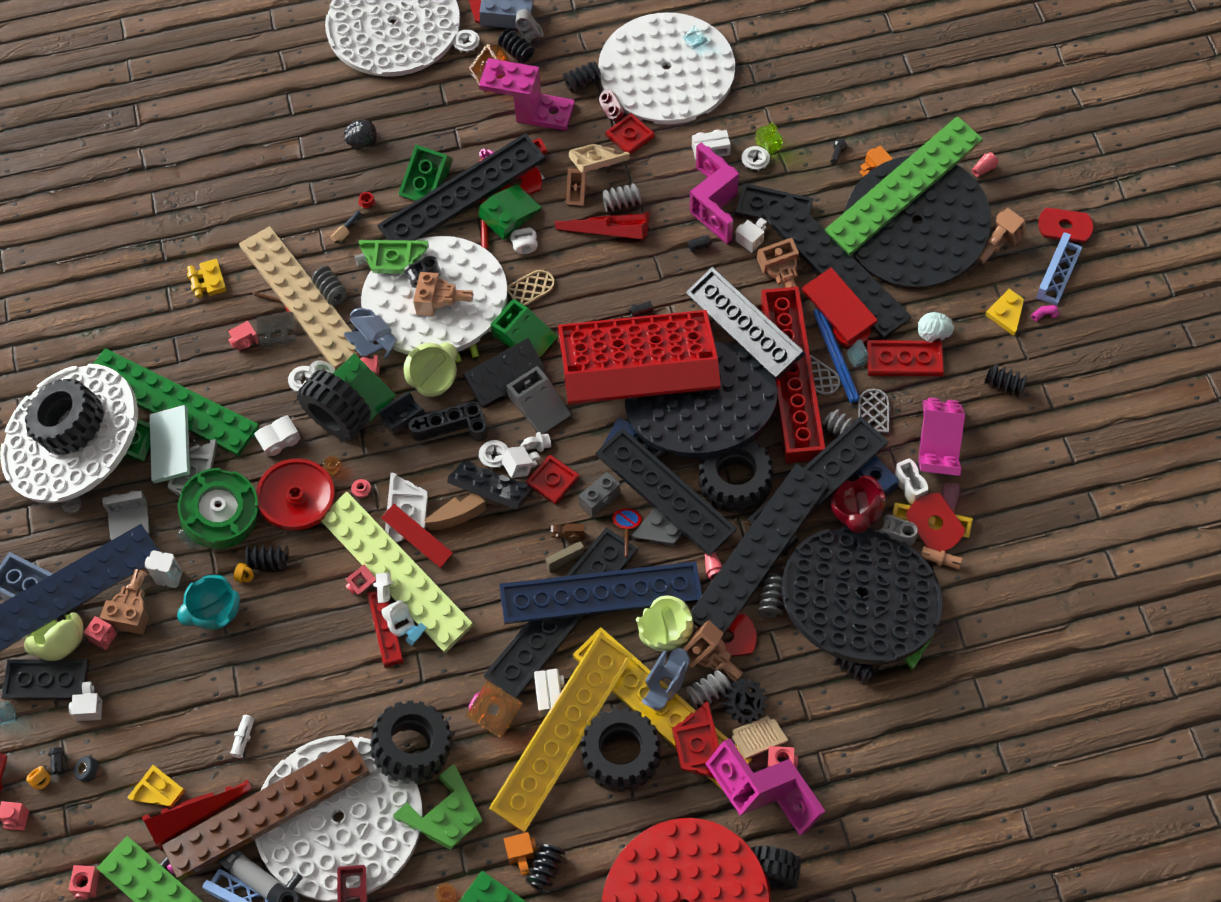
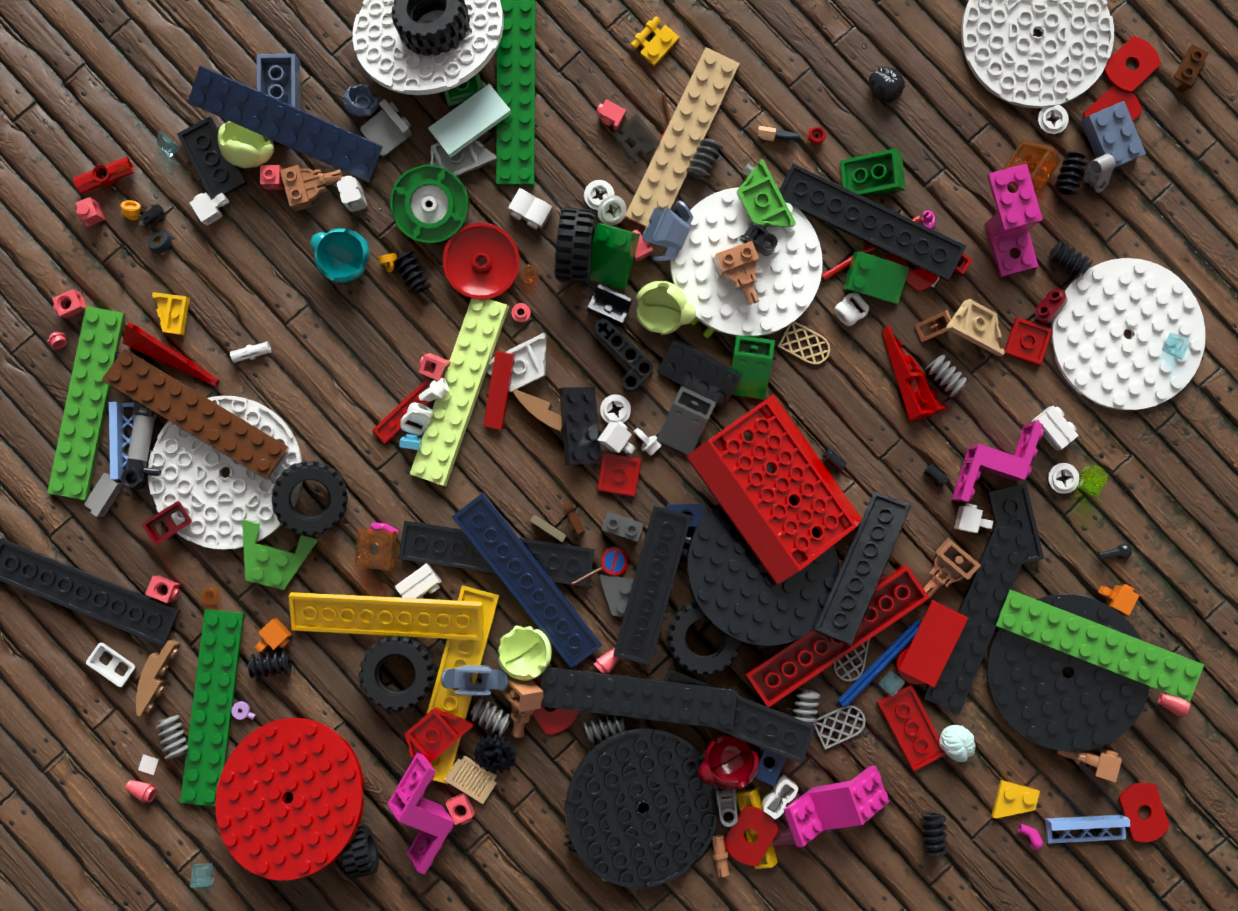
camera: 60 degrees right, 25 degrees up
none -> sand blue hair [343,84,380,117]

